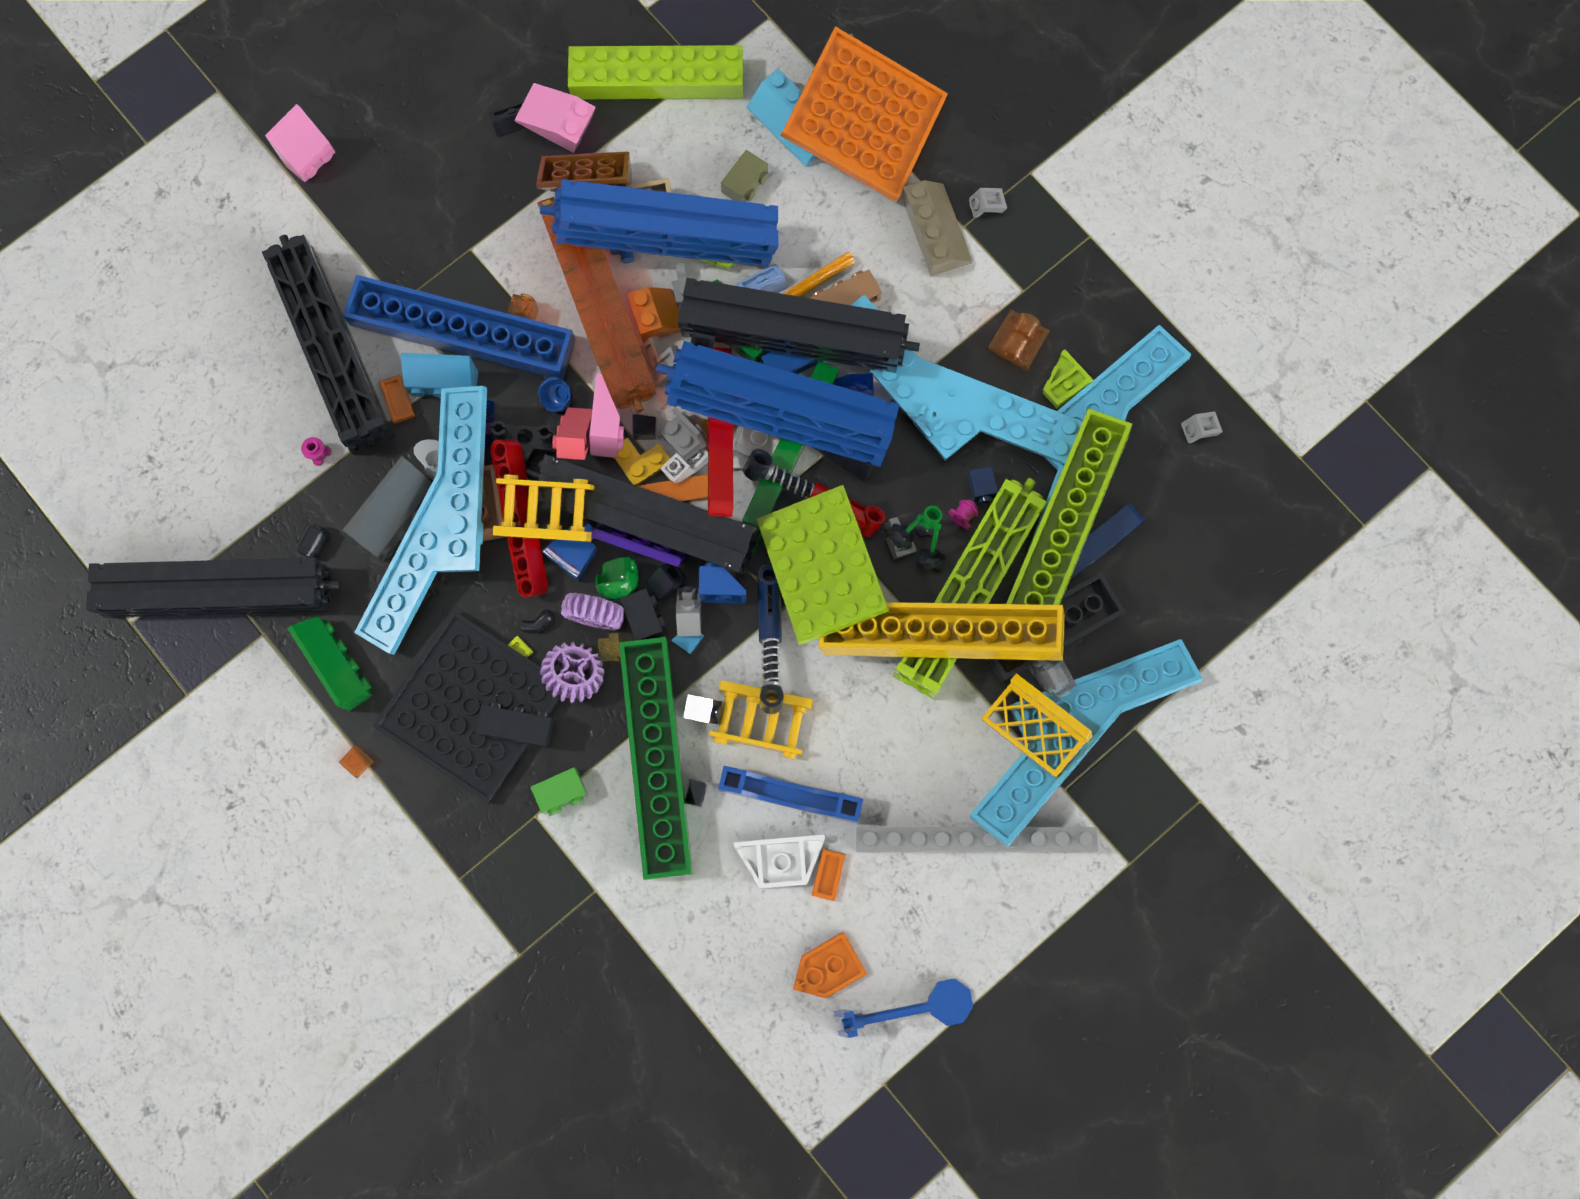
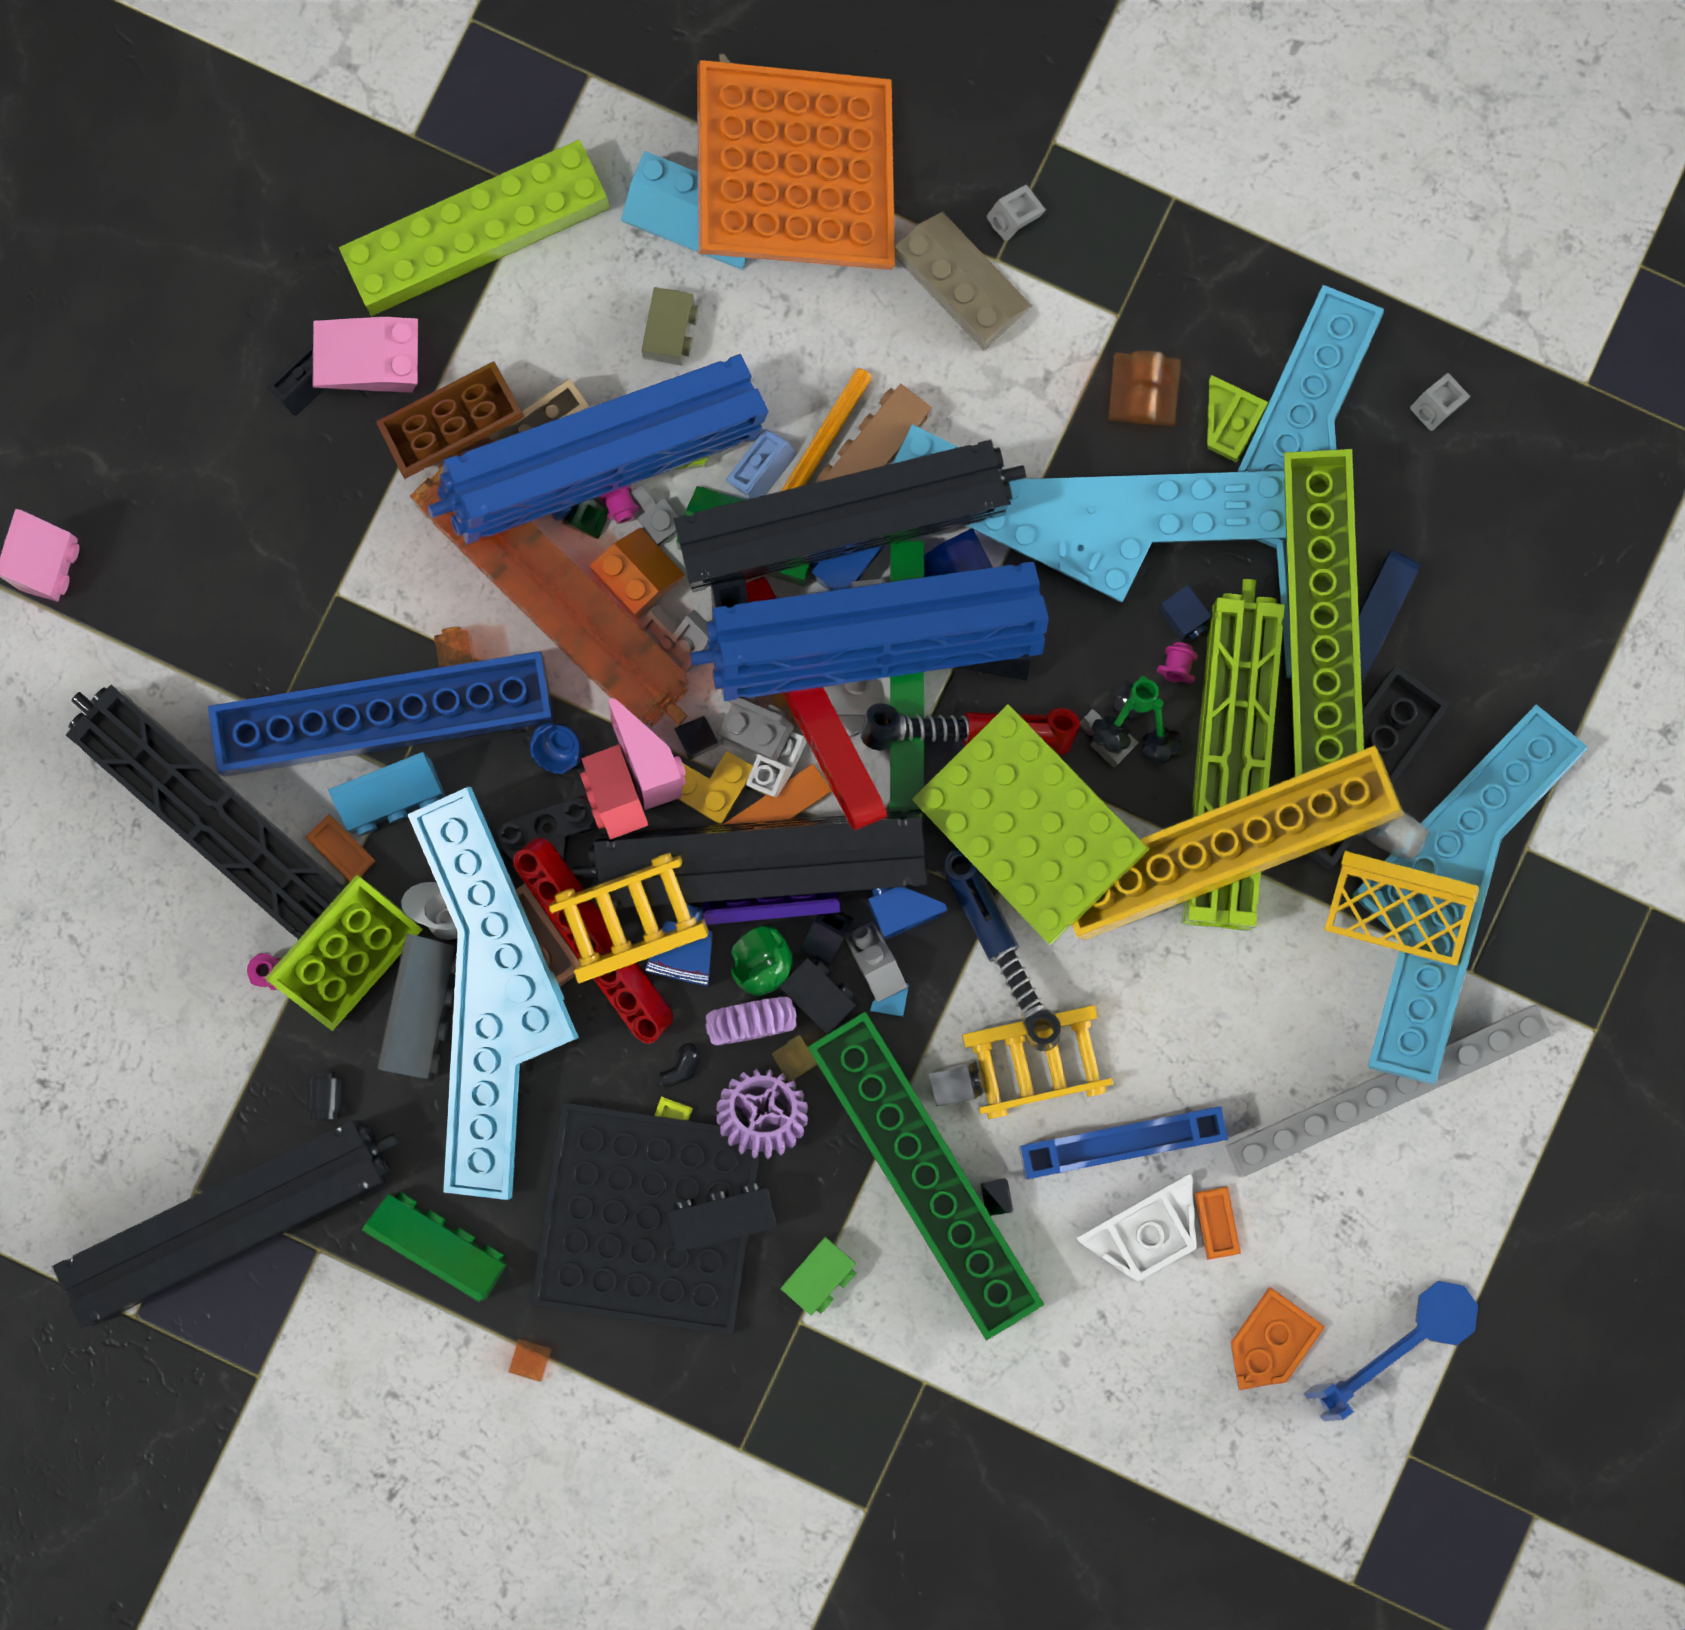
camera: 25 degrees left, 5 degrees up
none -> lime slope [265,875,423,1031]
none -> dark green slope [562,499,609,539]
none -> dark pink brick [600,485,639,524]

